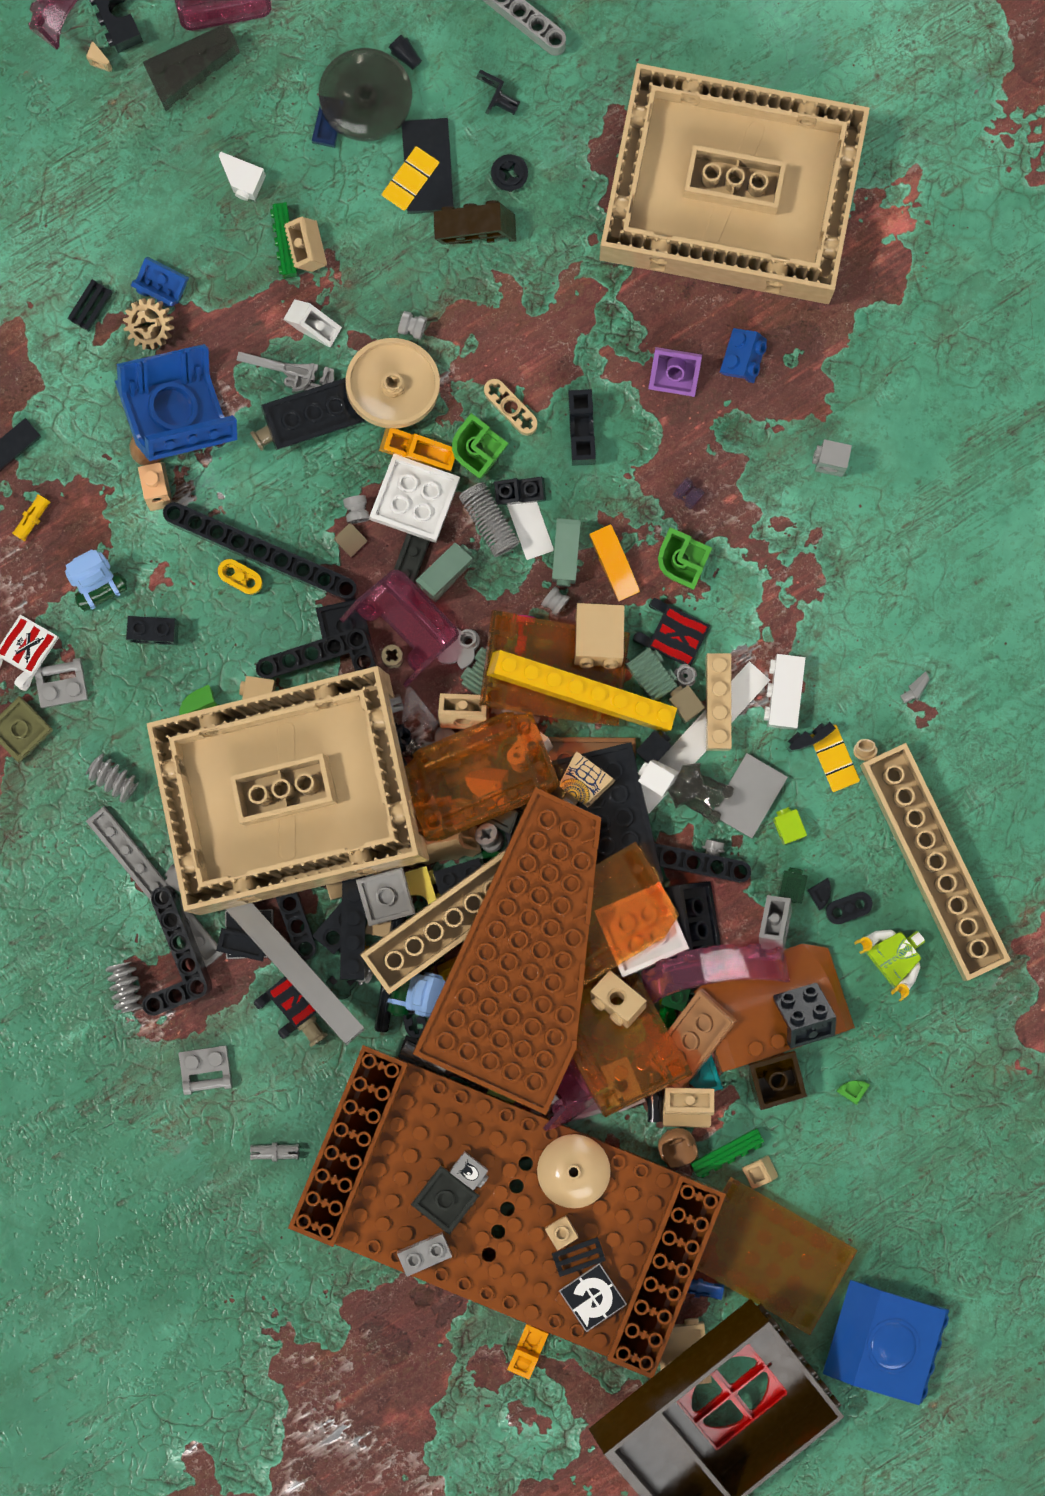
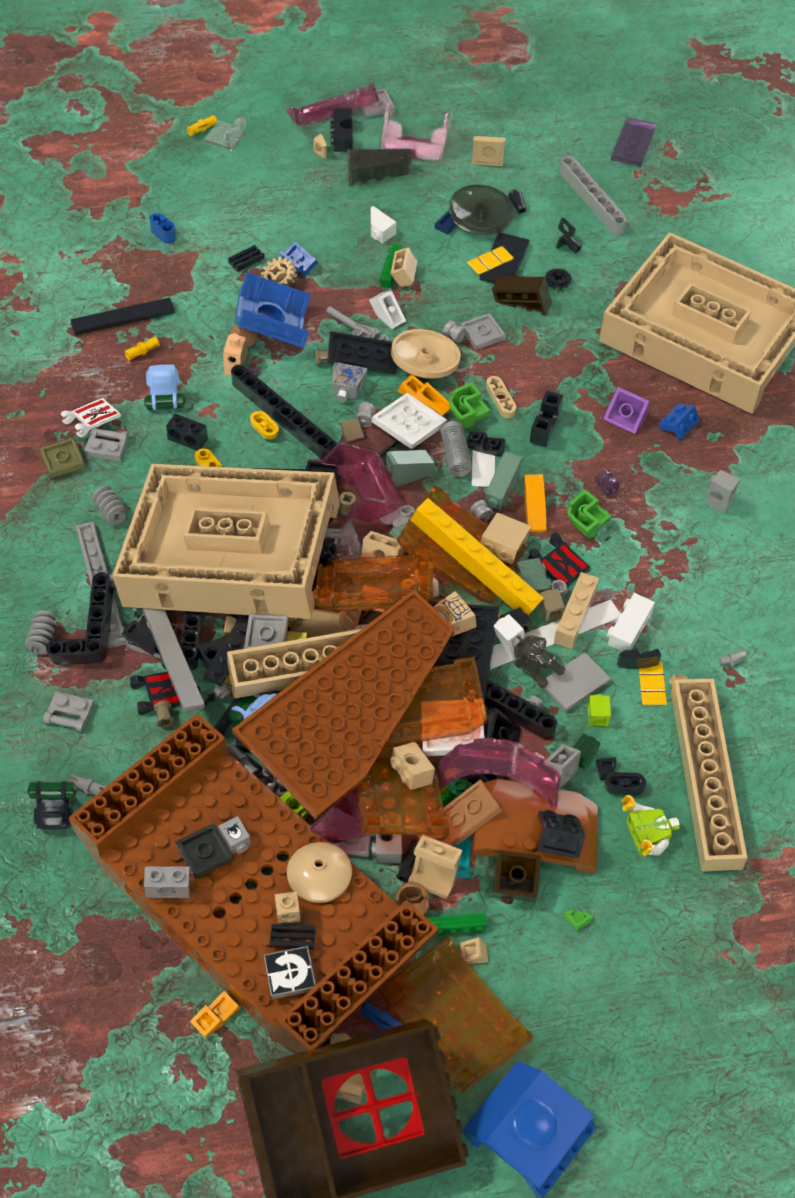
camera: 15 degrees right, 30 degrees down
none -> black piece [27,781,77,830]
none -> yellow plate [194,449,222,467]
none -> light grey torso [332,362,367,403]
none -> light grey tile [460,313,506,350]

